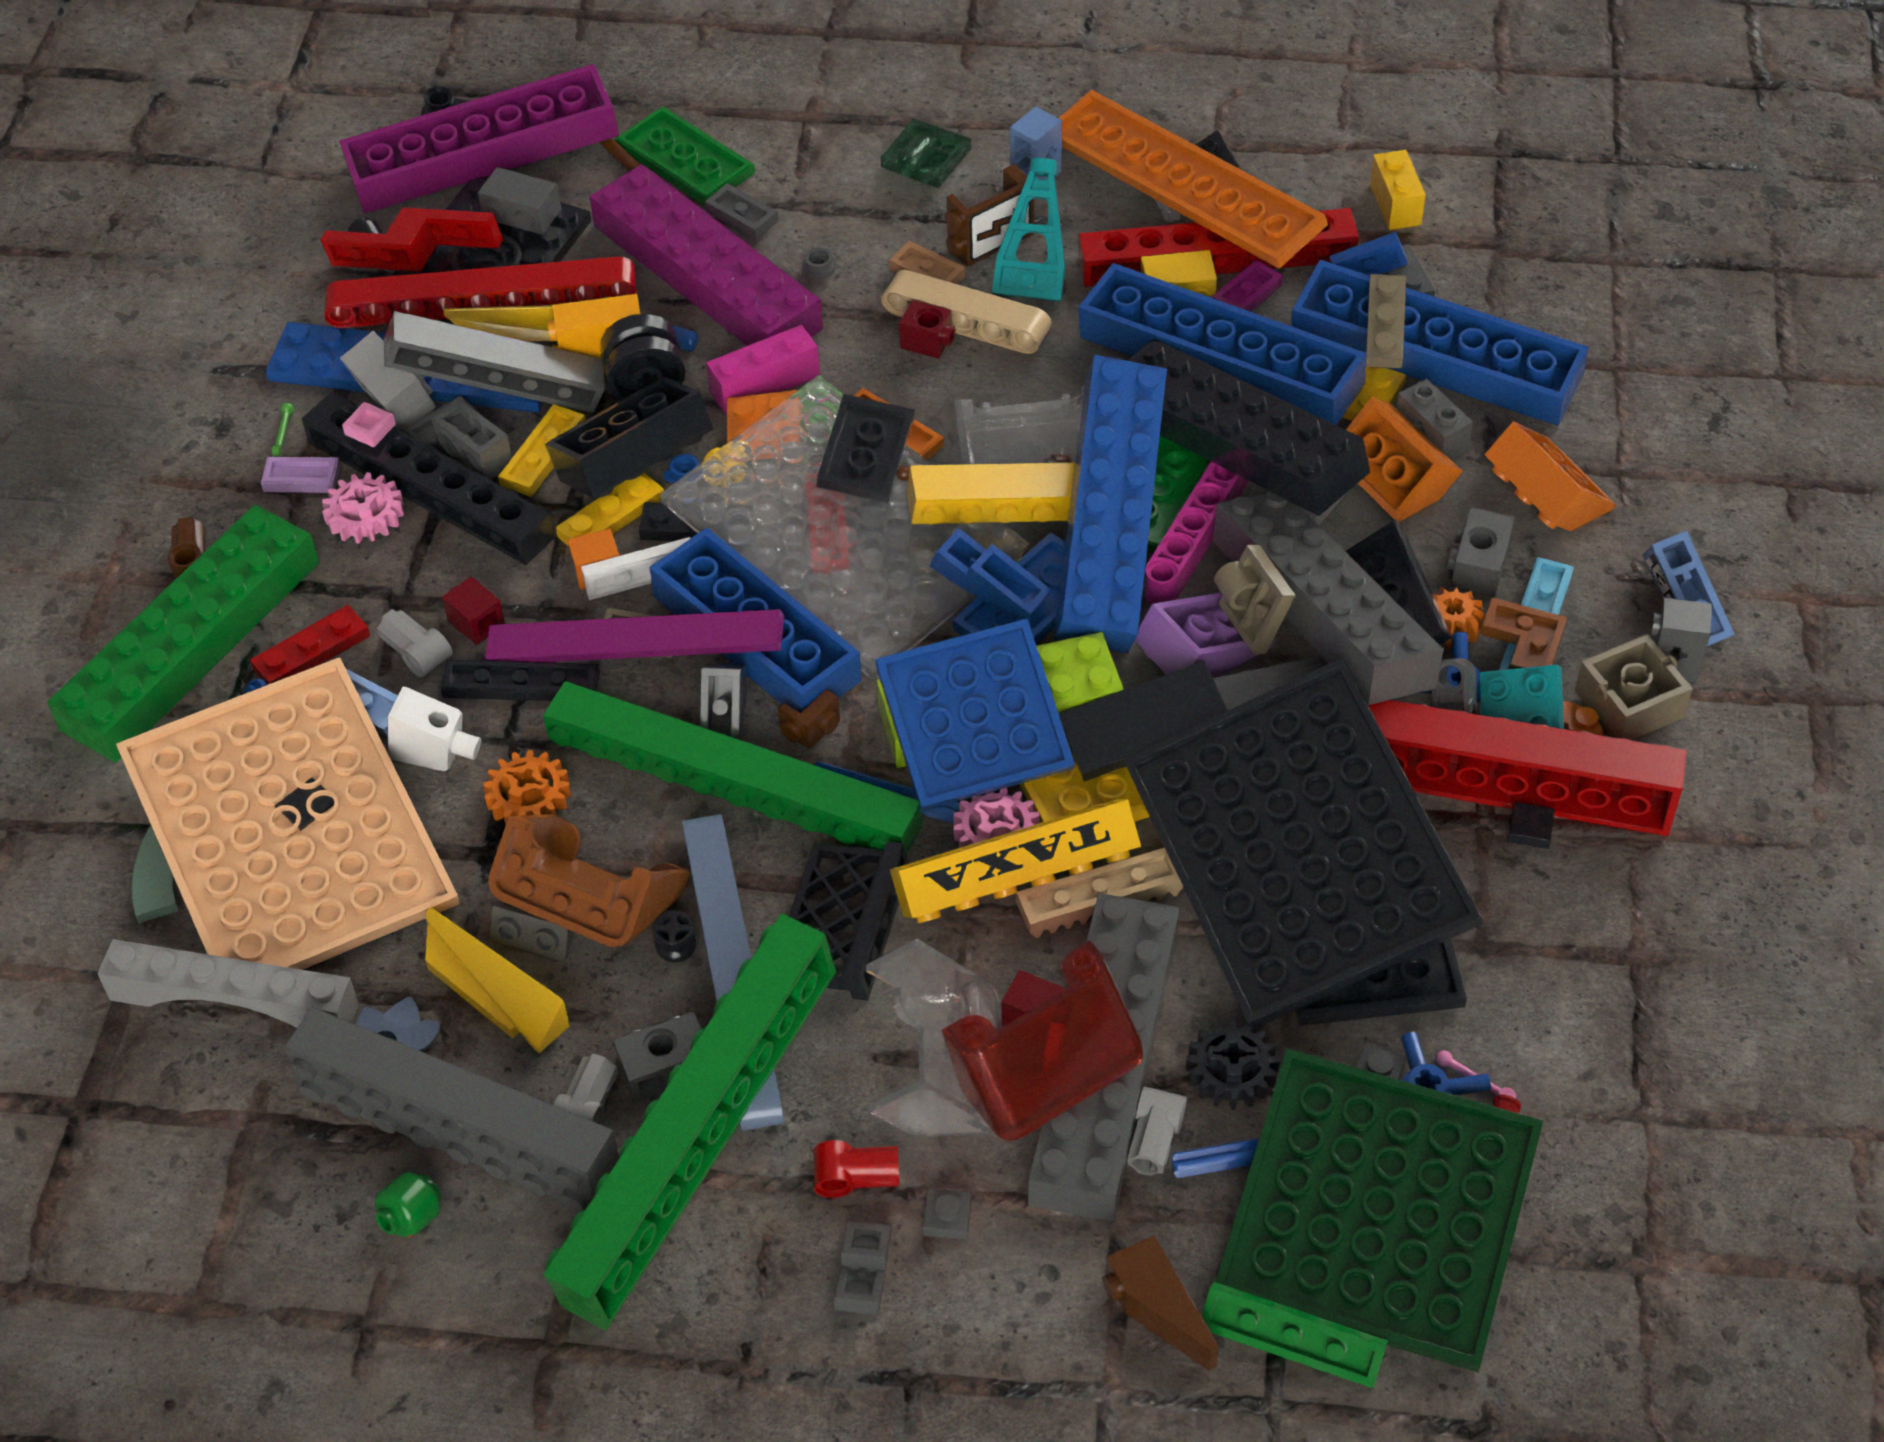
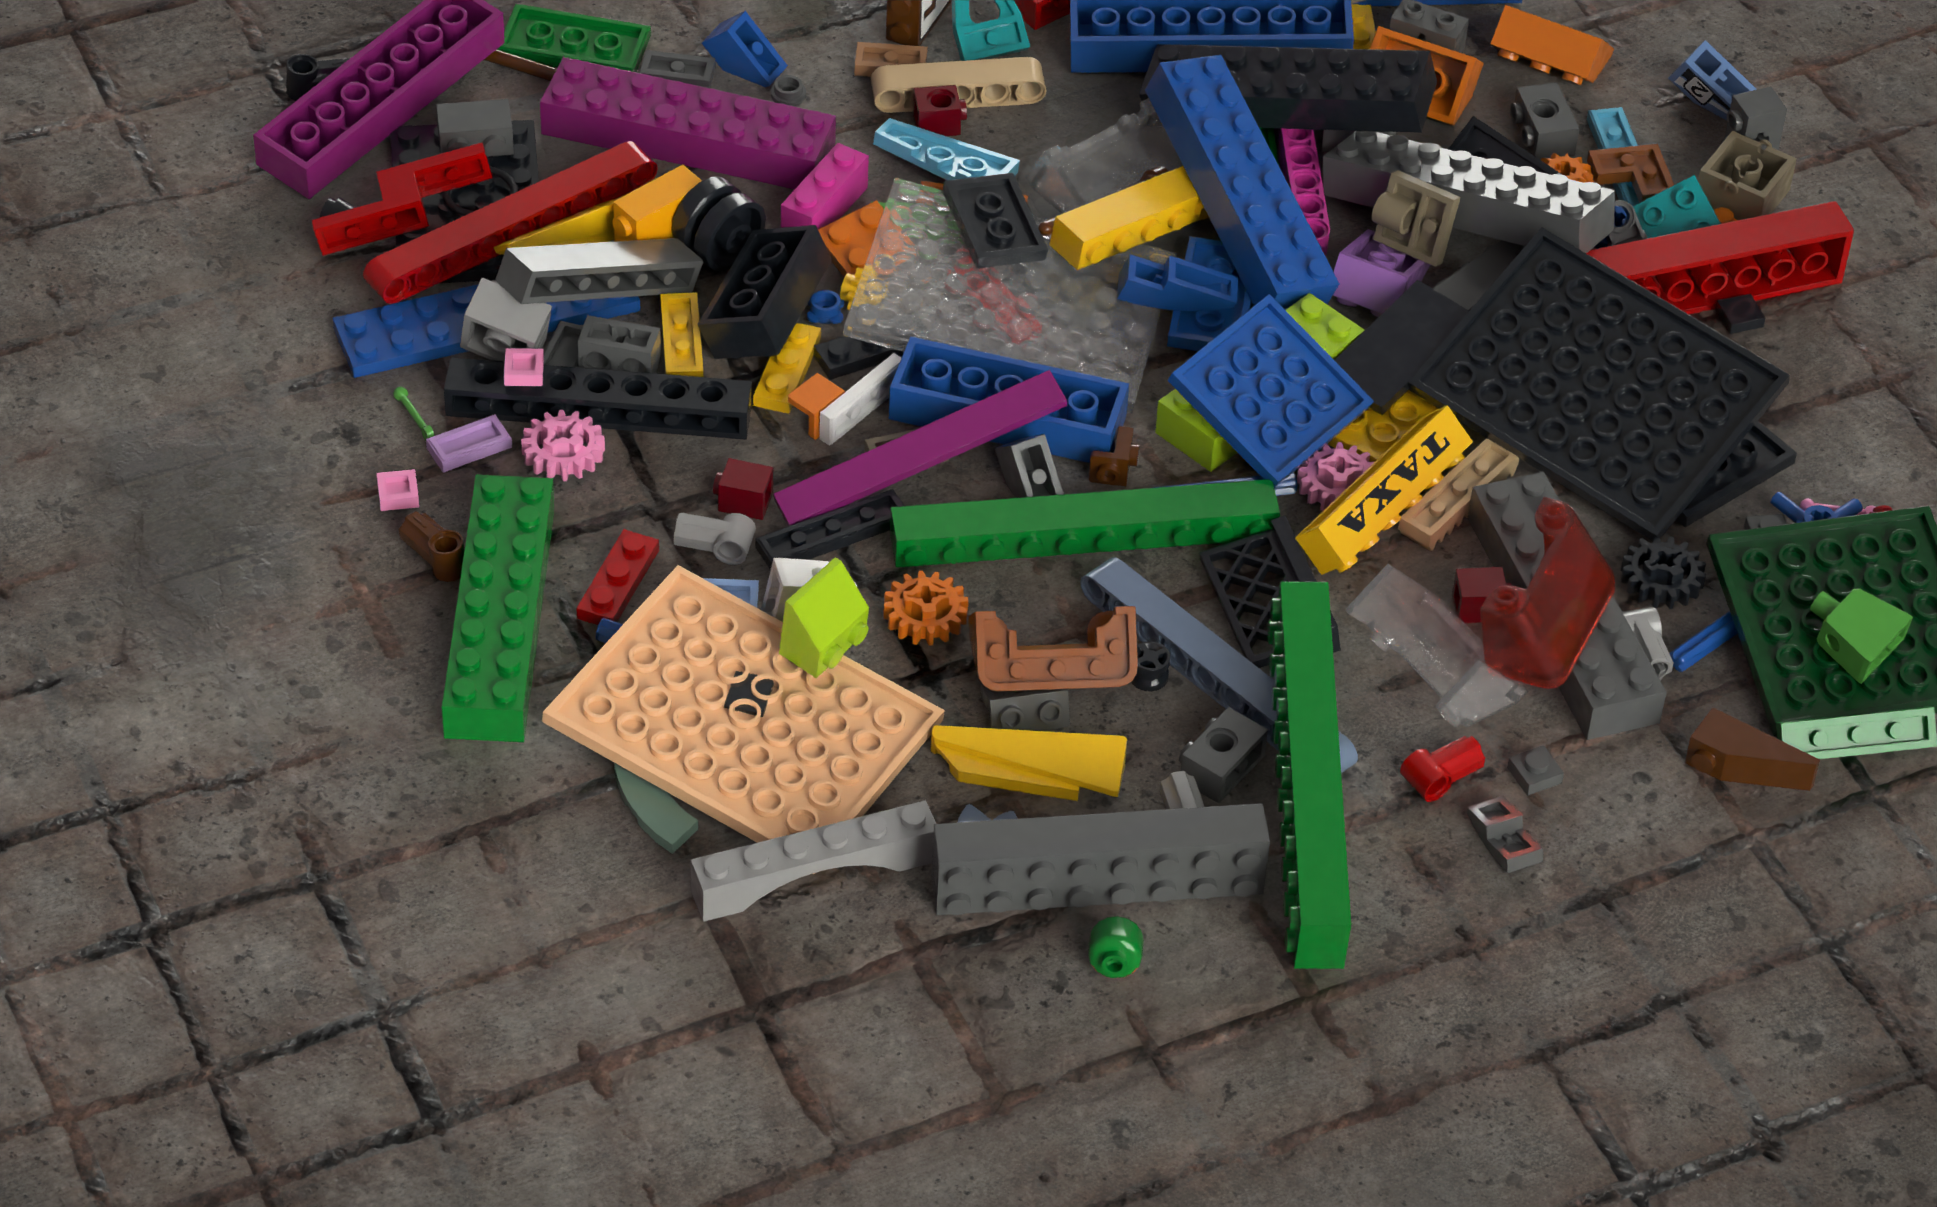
camera: 35 degrees left, 5 degrees down
none -> bright pink plate [376,469,419,511]
none -> blue slope [702,11,788,88]
none -> lime slope [779,557,869,678]
none -> medium azure wing [873,118,1020,180]
none -> bright green torso [1810,589,1913,684]

